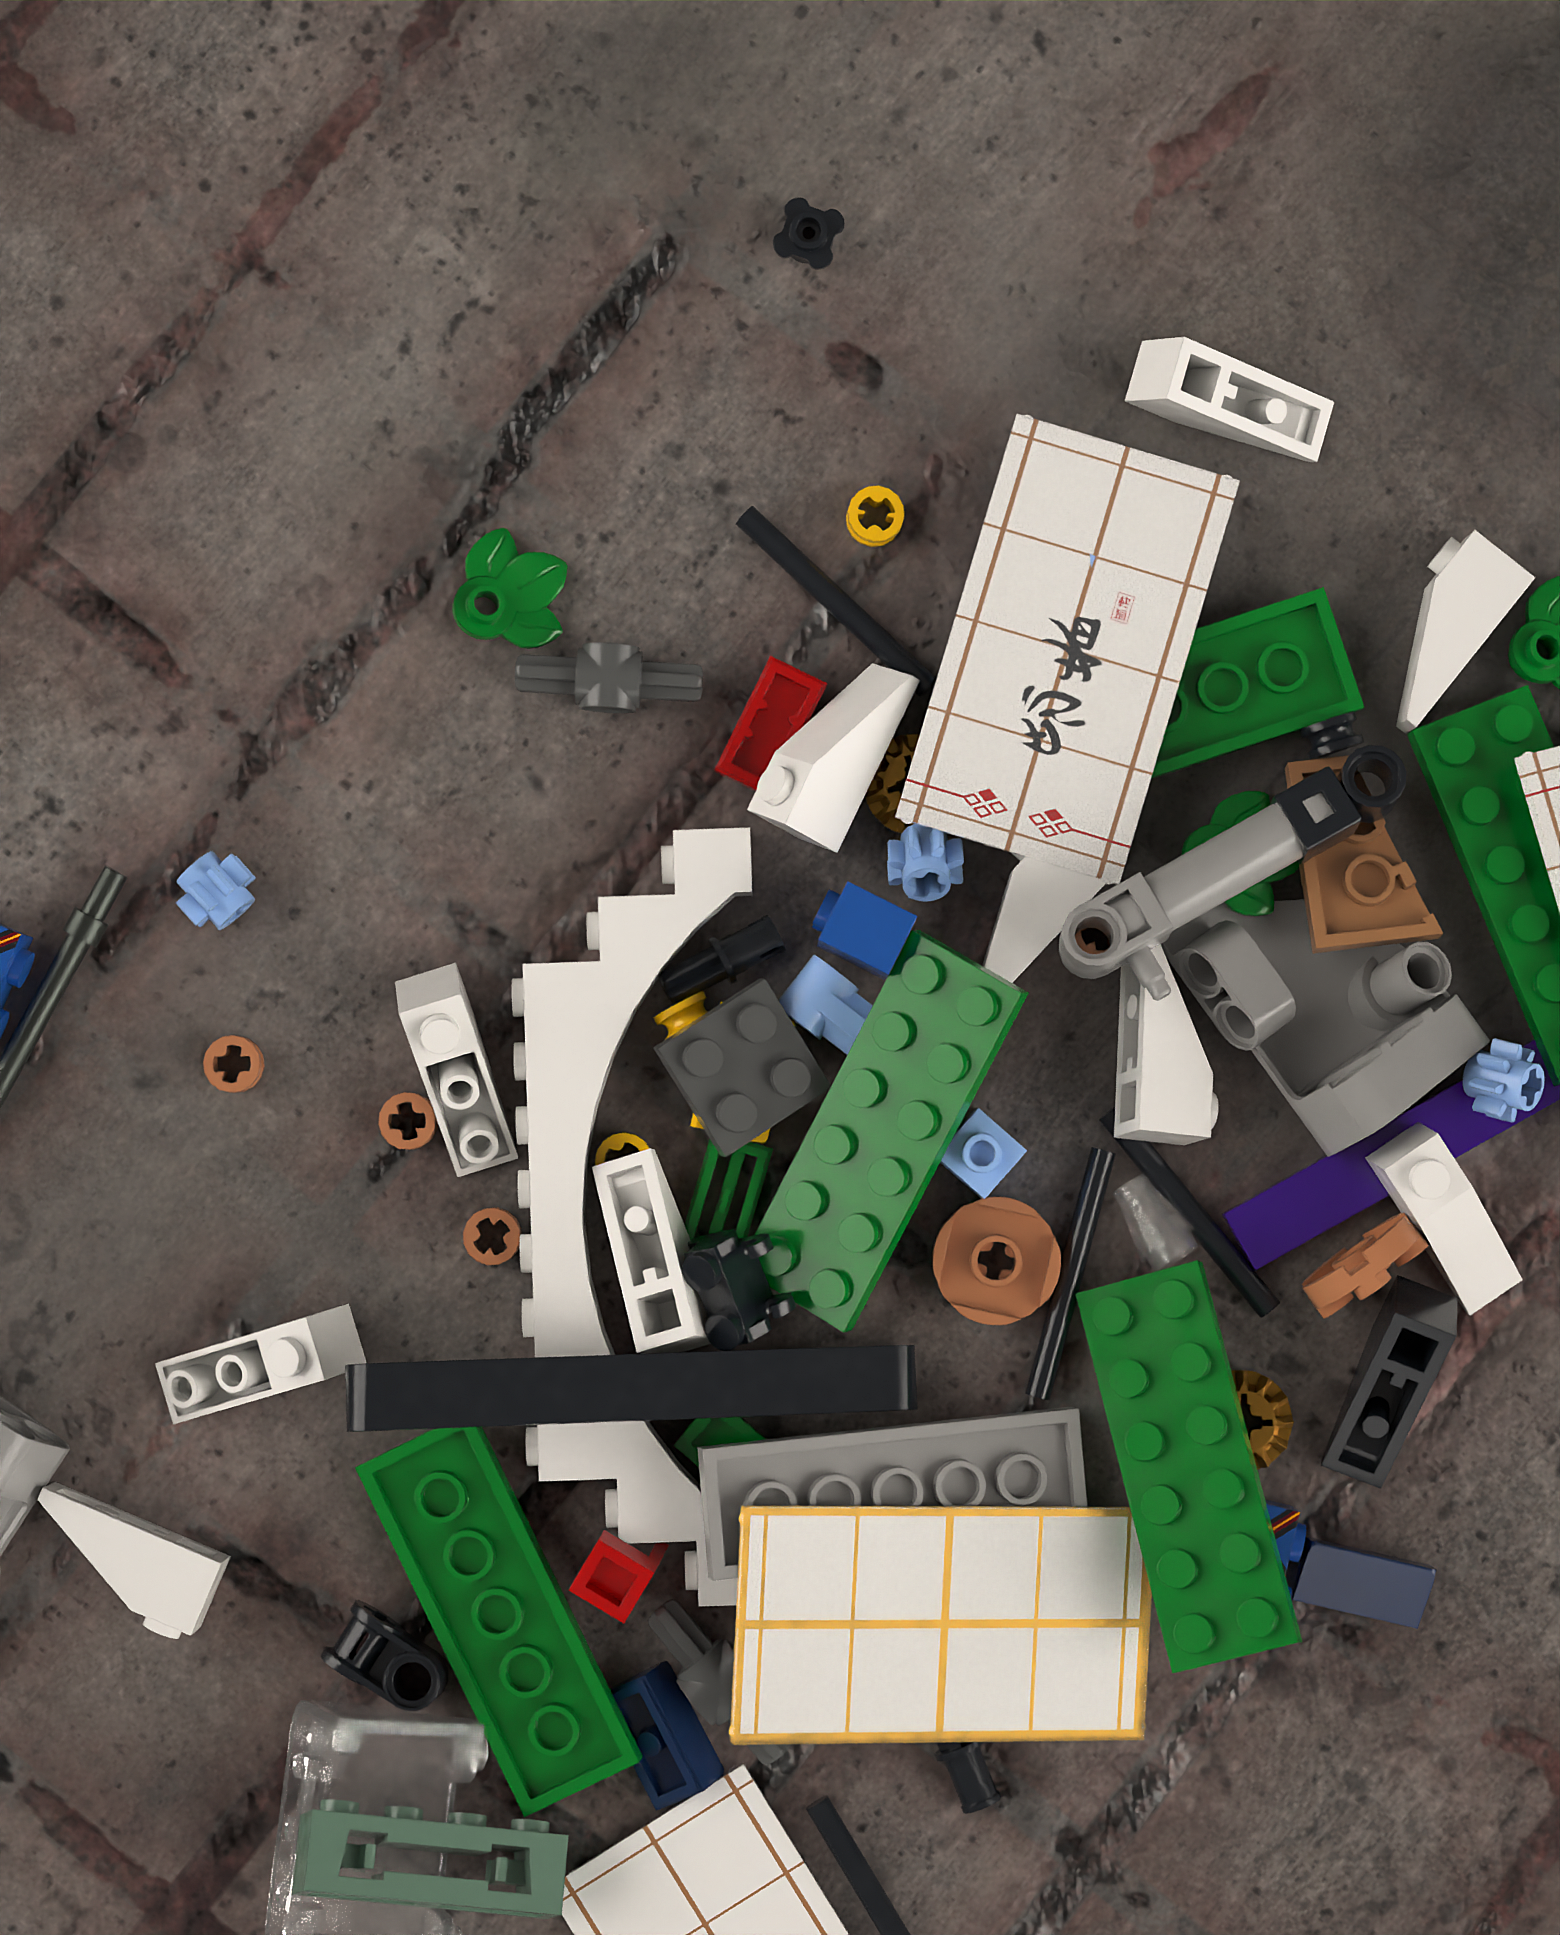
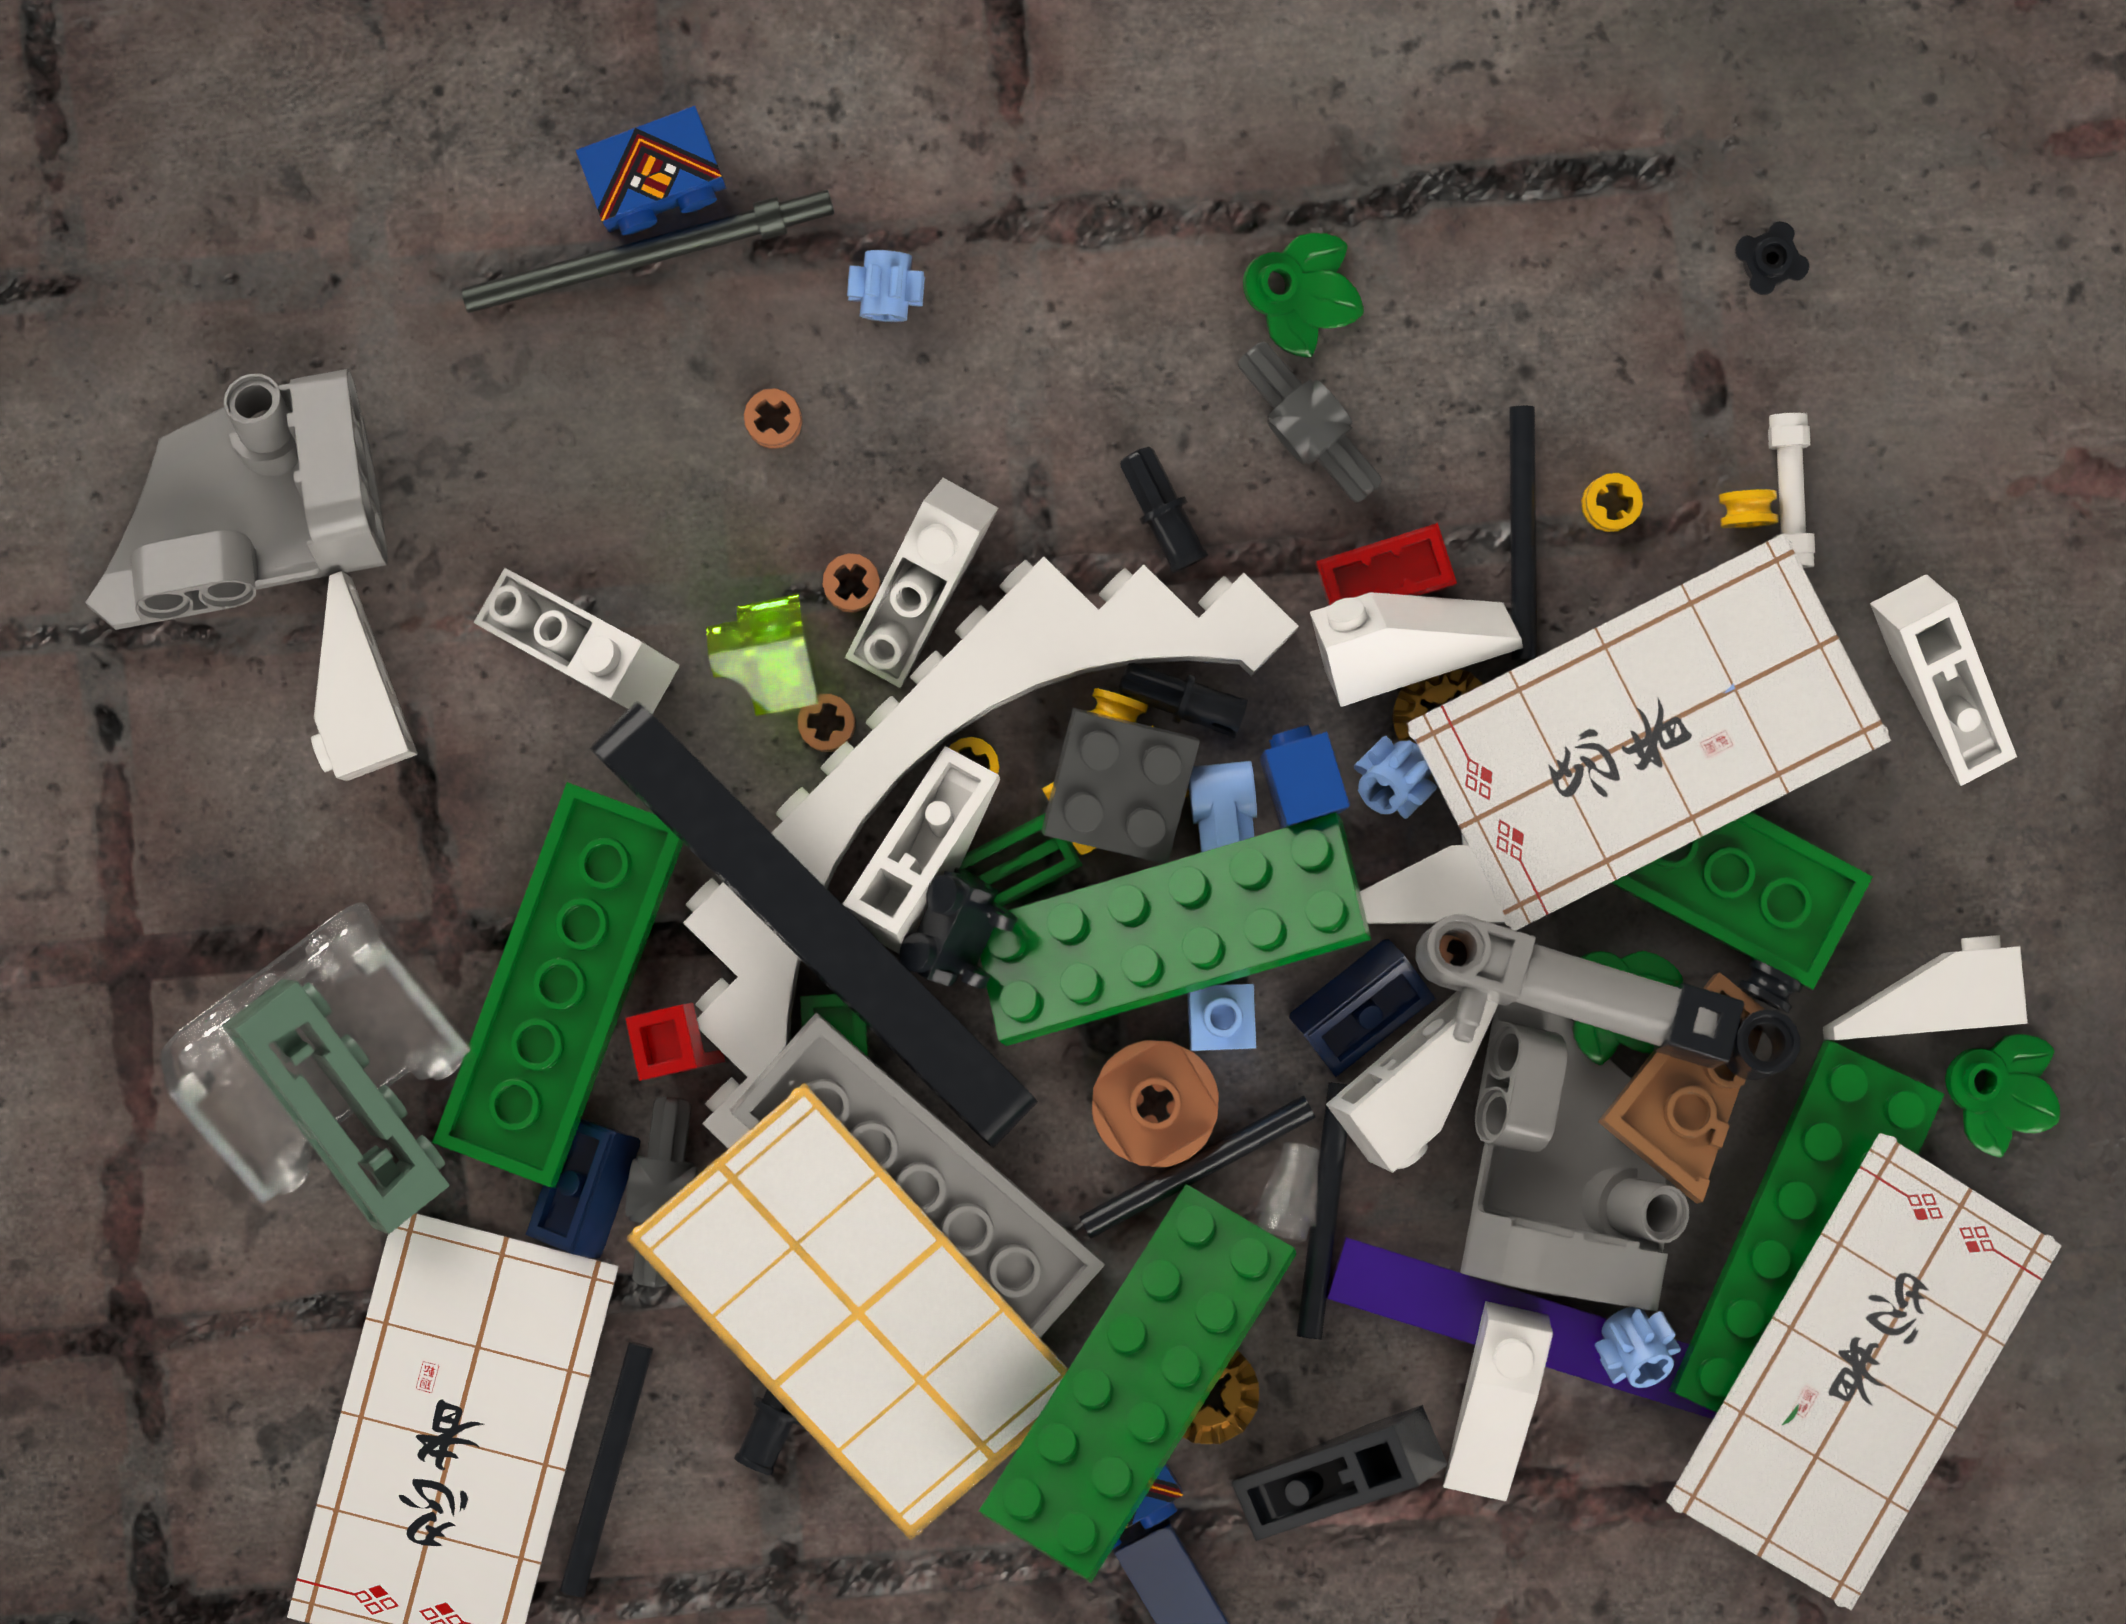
camera: 50 degrees right, 0 degrees up
black piece [321,1600,448,1711] -> none
nougat plate [1302,1213,1429,1319] -> none
none -> clear neon green brick [706,594,819,716]
none -> black axle [1120,447,1208,574]
none -> dark blue slope [1289,939,1436,1077]
none -> yellow bush [1719,489,1778,528]
none -> white bar [1768,413,1815,568]

